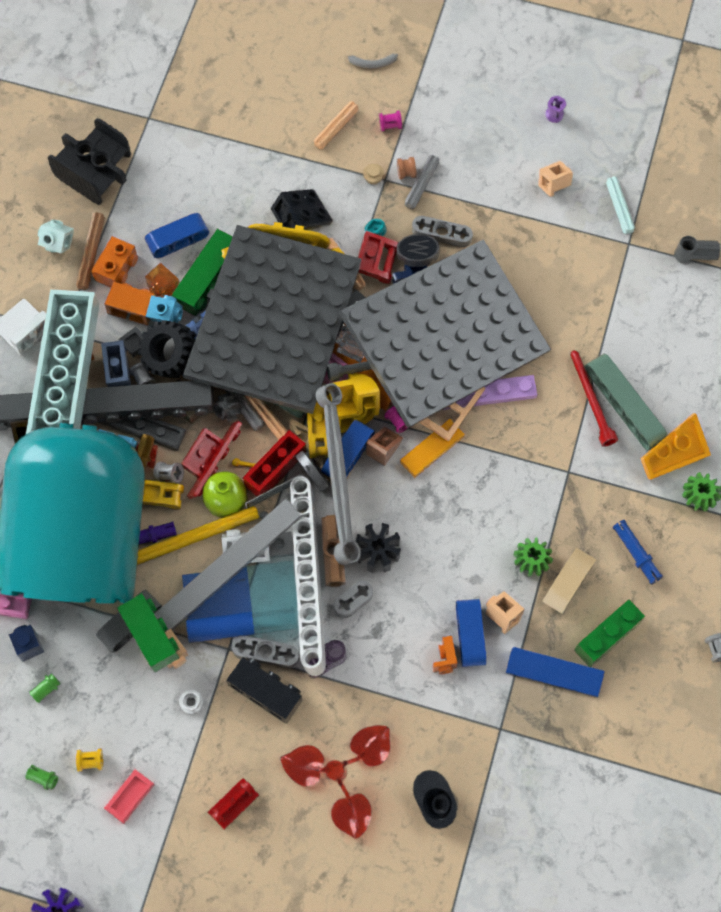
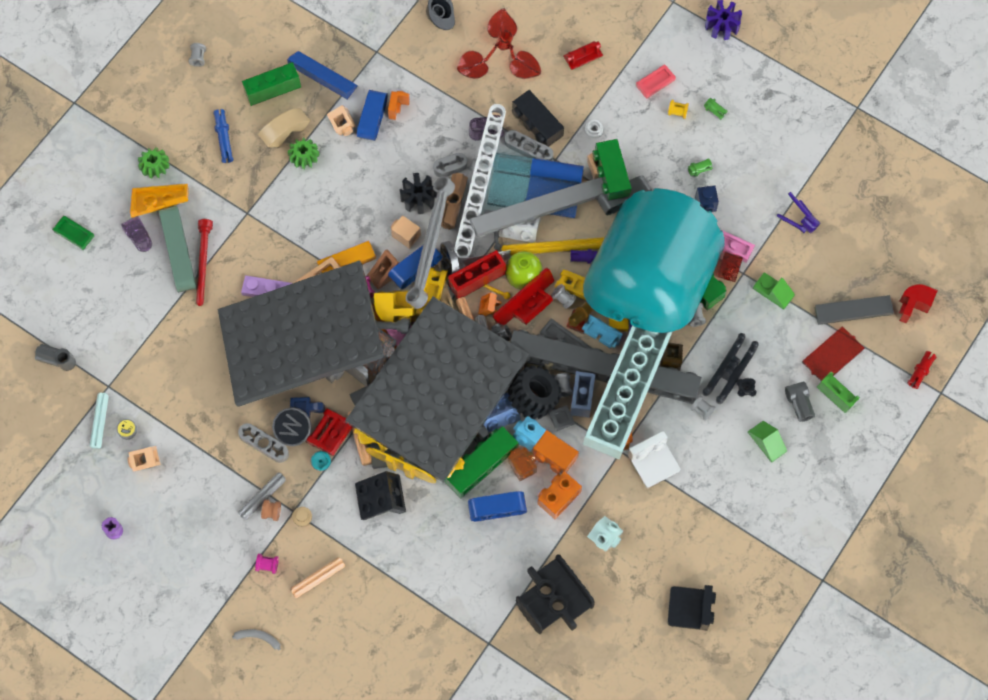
camera: 160 degrees left, 0 degrees up
medium nougat axle [76,212,105,290] -> none
none -> tile [117,419,137,440]
none -> clear purple piece [121,216,152,252]
none -> light nougat brick [391,215,421,249]
none -> orange tile [478,292,502,316]

